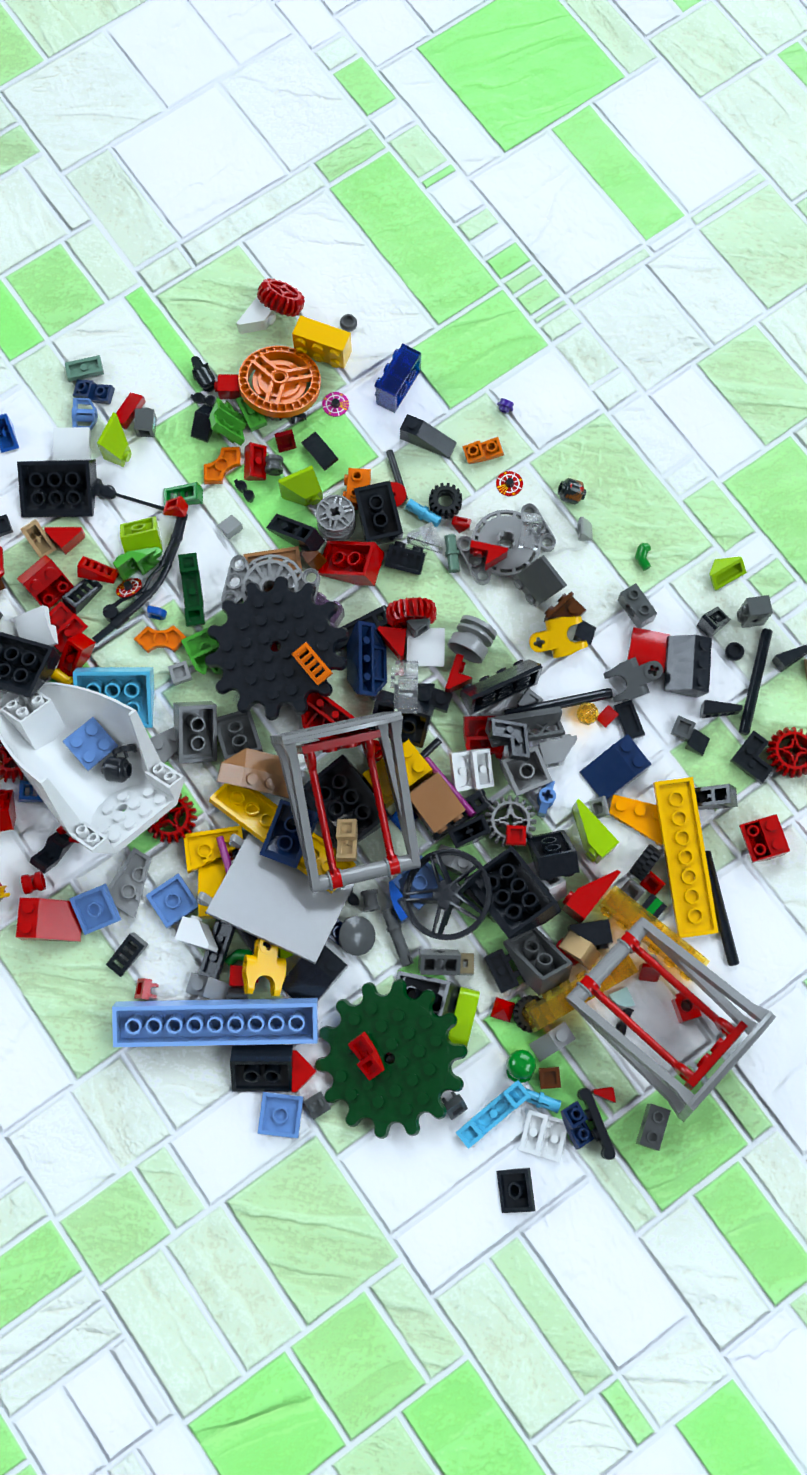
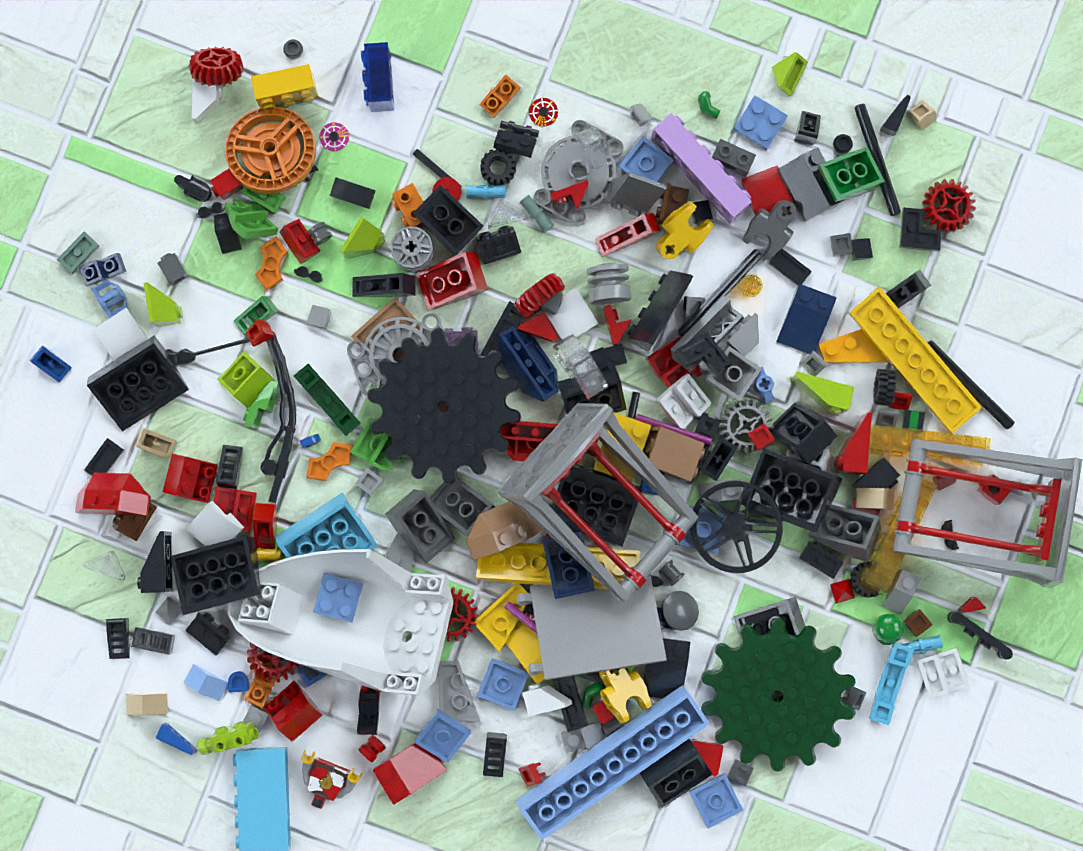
camera: 35 degrees left, 10 degrees up
red slope [44,527,85,555] -> none
red slope [77,556,119,584] -> none
black head [101,756,132,783] -> none
black piece [112,744,138,758] -> none
red slope [116,392,146,430] -> none
red piece [116,578,142,598] -> none
dark red tile [274,429,297,453] -> none
orange slope [292,642,333,686] -> none
reddish brown slope [302,551,327,571] -> none
tan slope [336,819,358,862] -> none
red slope [348,1031,385,1081] -> none
dark grey pin [381,907,414,967] -> none
blue slope [389,880,408,924] -> none
black slope [400,414,457,459] -> none
dark grey brick [418,949,461,975] -> none
lime beam [449,987,480,1047] -> none
red slope [451,516,472,534] -> none
dark tan piece [460,953,474,975] -> none
black slope [496,1167,536,1213] -> none
dark purple plate [497,398,514,414] -> none
black head [558,478,586,504] -> none
dark blue slope [561,1101,595,1150] -> none
red sticker [596,705,619,728] -> none
light aqua tile [608,987,635,1007] -> none
dark grey brick [636,1104,671,1151] -> none
black slope [700,699,743,718] -> none
dark grey brick [737,595,773,628] -> none
red slope [739,814,790,863] -> none
none -> black plate [493,120,540,158]
none -> slope [595,213,661,257]
none -> medium blue plate [618,136,674,182]
none -> lavender brick [651,113,752,224]
none -> medium blue plate [734,95,788,150]
none -> green slope [818,146,885,201]

